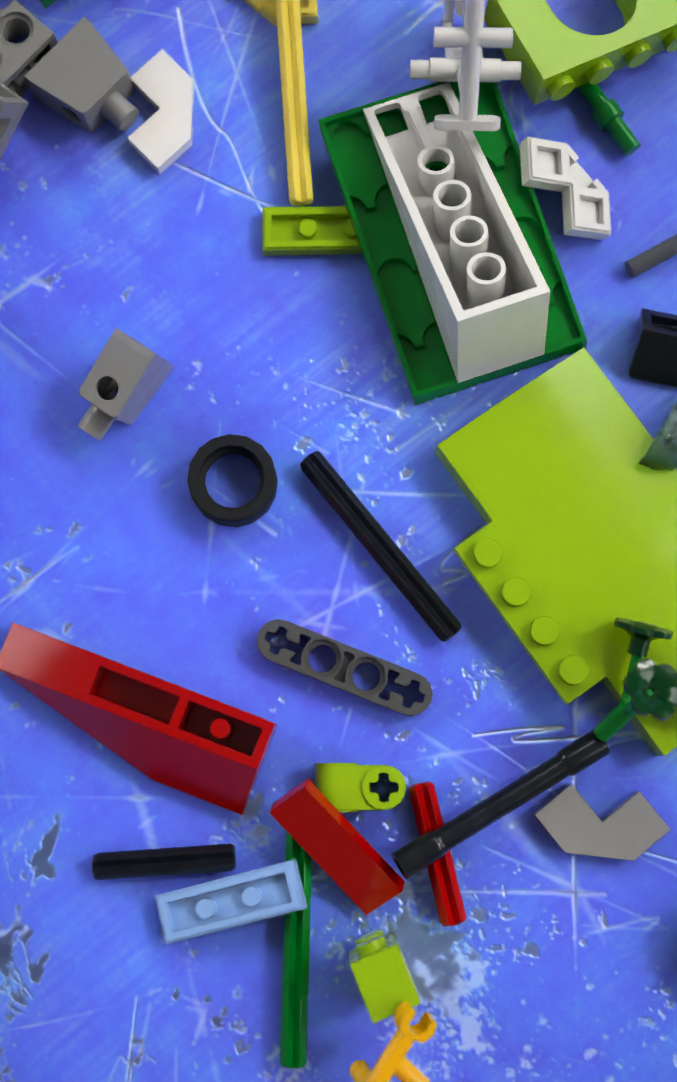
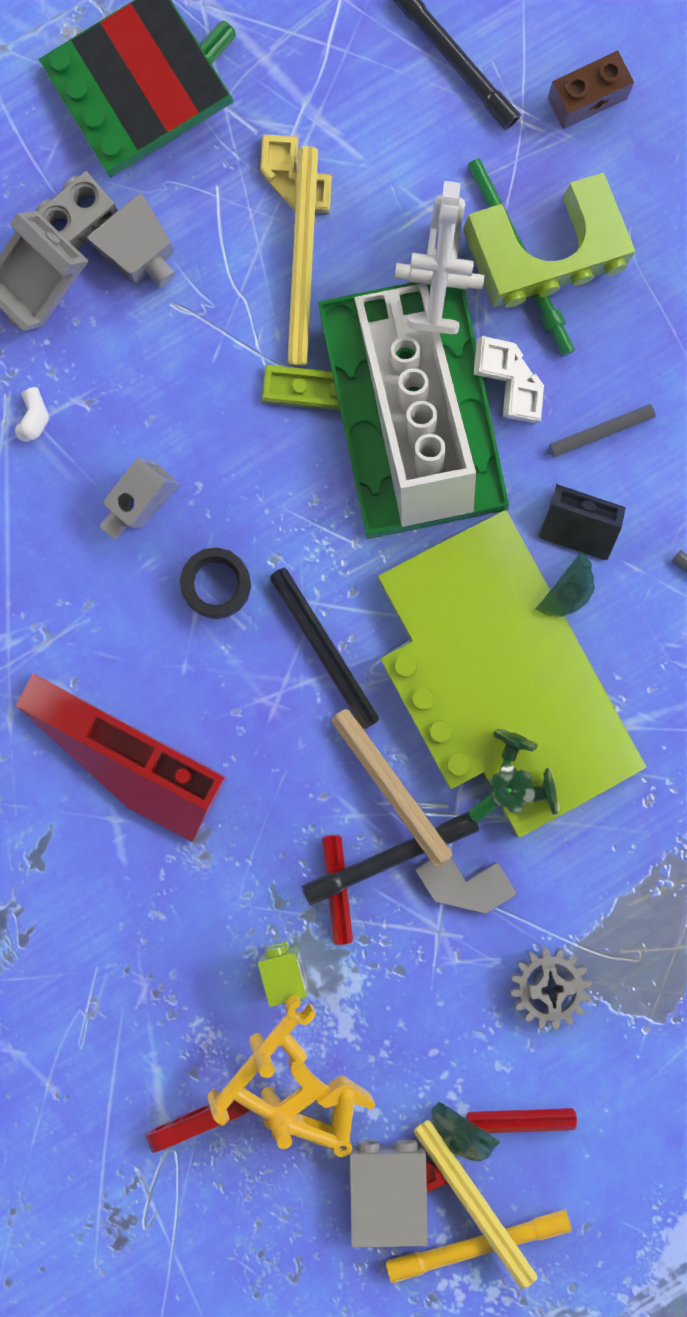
camera: 10 degrees right, 5 degrees up
black axle [92,844,236,880] -> none
white tile [127,49,194,174] -> none
light blue tile [155,859,308,945] -> none
dark grey beam [257,619,433,716] -> none
red tile [269,778,405,915] -> none
green axle [280,831,312,1069] -> none
lime piece [315,763,407,813] -> none
none -> tan axle [332,709,453,867]

